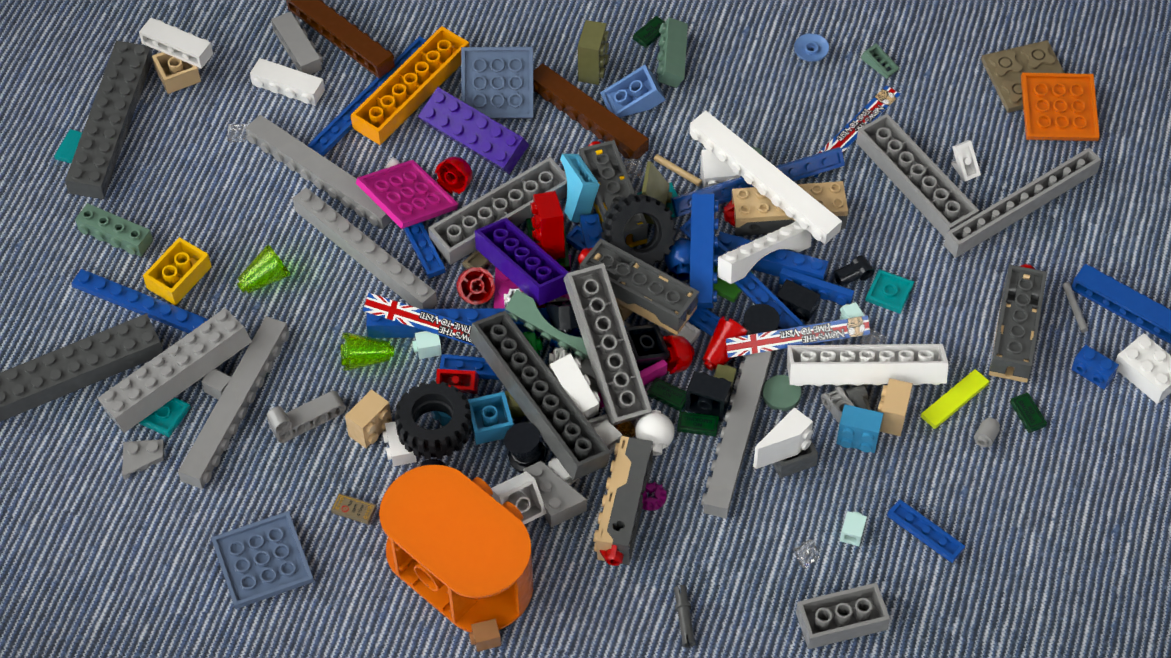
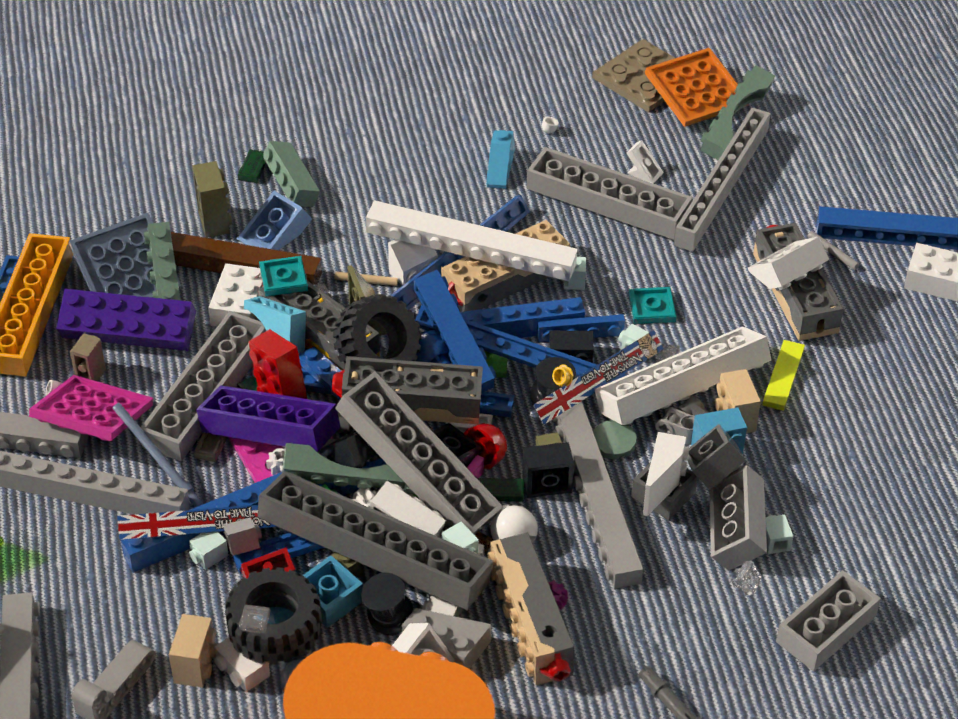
camera: 30 degrees left, 10 degrees down
clear neon green cone [341,332,394,371] -> none
blue plate [403,222,446,279] -> none
red cylinder [435,157,473,194] -> none
red cylinder [456,267,495,305] -> none
dark green tile [677,412,719,437] -> none
red cone [702,316,748,371] -> none
white arch [717,221,811,284] -> none
medium blue dish [794,34,829,62] -> none
sticker [813,85,900,178] -> none
black piece [834,255,874,286] -> none
sand green slope [861,43,900,79] -> none
blue plate [887,499,965,563] -> none
light grey brick [974,417,1000,447] -> none
dark green tile [1010,392,1047,433] -> none
blue brick [1071,344,1119,390] -> none
none -> dark tan brick [70,334,106,382]
none -> sand blue bar [113,403,204,508]
none -> sand green brick [144,222,180,300]
none -> white brick [208,264,263,327]
none -> light grey brick [223,517,262,556]
none -> clear tile [239,605,270,634]
none -> teal tile [259,256,308,297]
none -> light aqua brick [442,522,478,554]
none -> dark azure slope [486,130,515,188]
none -> white hinge [542,117,558,133]
none -> yellow plate [552,365,573,387]
none -> light aqua brick [564,257,586,290]
none -> dark grey brick [687,424,746,490]
none -> sand green arch [700,65,776,160]
none -> light grey brick [710,465,767,571]
none -> white slope [748,236,829,290]

